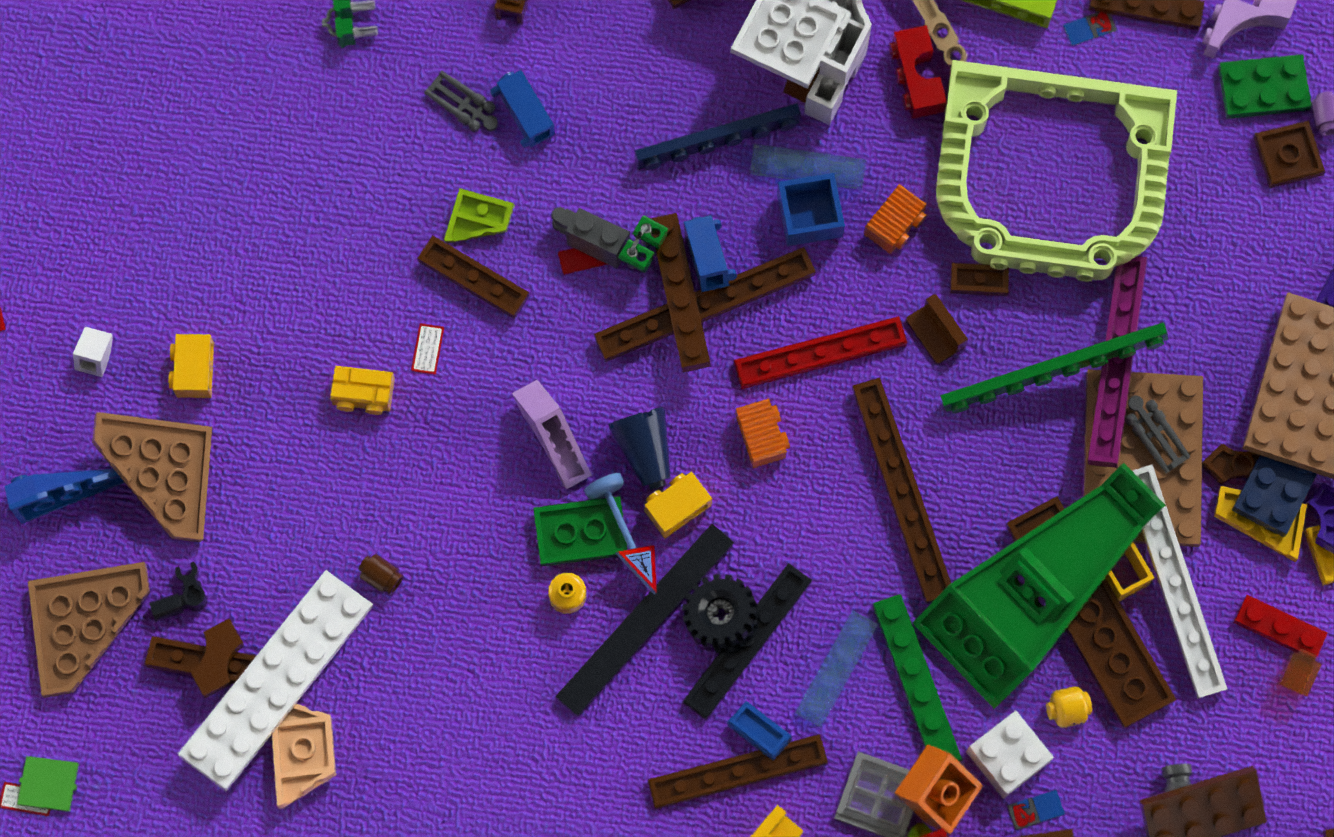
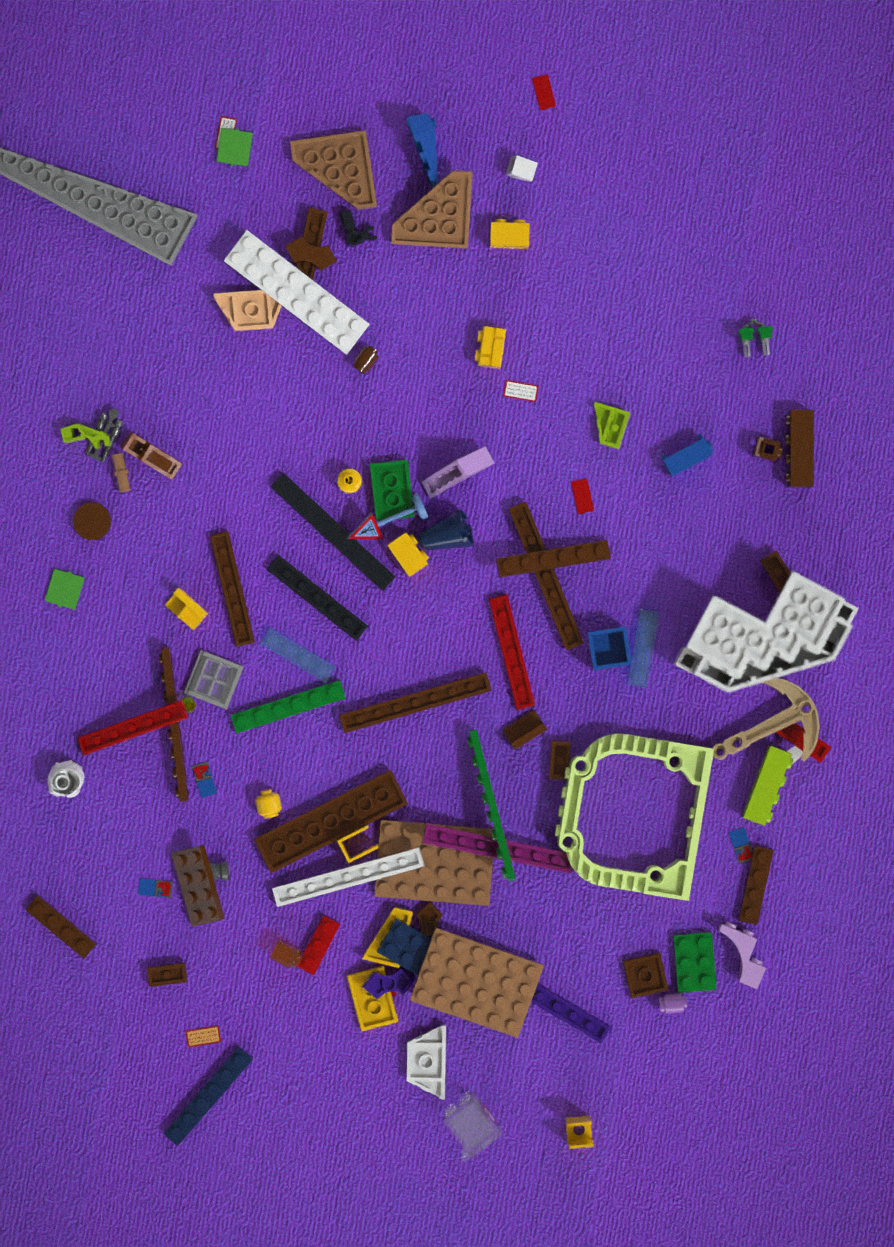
camera: 90 degrees right, 15 degrees up
reddish brown plate [417,235,530,319] -> none
dark grey piece [424,71,498,132] -> none
dark grey hinge [551,206,630,269] -> none
green piece [618,215,669,273] -> none
dark blue plate [635,103,801,170] -> none
black bush [682,574,760,653] -> none
blue brick [684,215,737,292] -> none
blue tile [727,701,792,761] -> none
orange brick [735,398,790,468] -> none
orange brick [864,184,927,254] -> none
red arch [889,25,947,119] -> none
orange brick [894,744,983,834] -> none
green wing [913,463,1166,709] -> none
white brick [966,710,1054,799] -> none
dark grey piece [1125,396,1190,474] -> none

